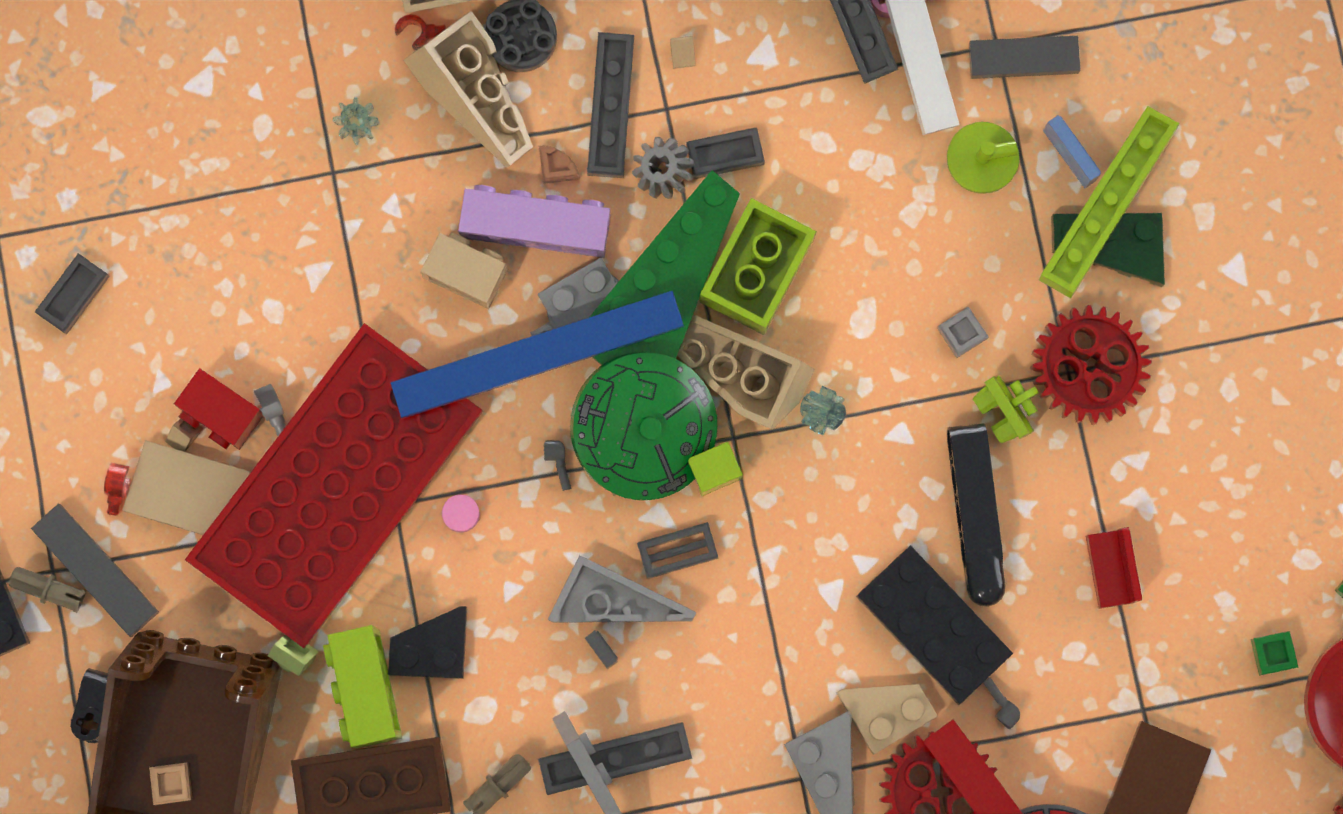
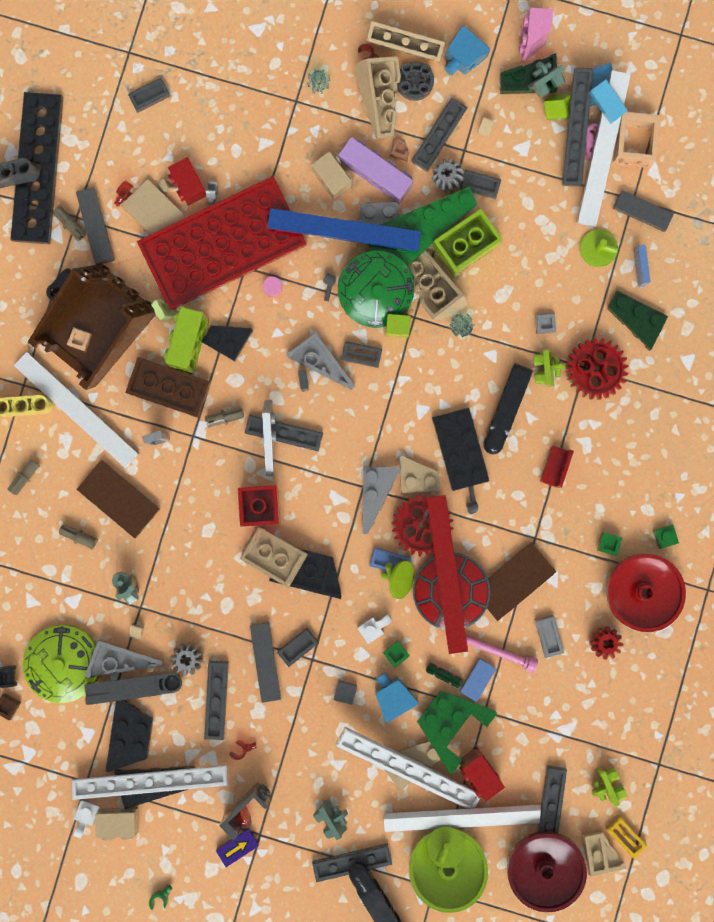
camera: 35 degrees right, 5 degrees up
lime plate [1039,106,1179,298] -> none

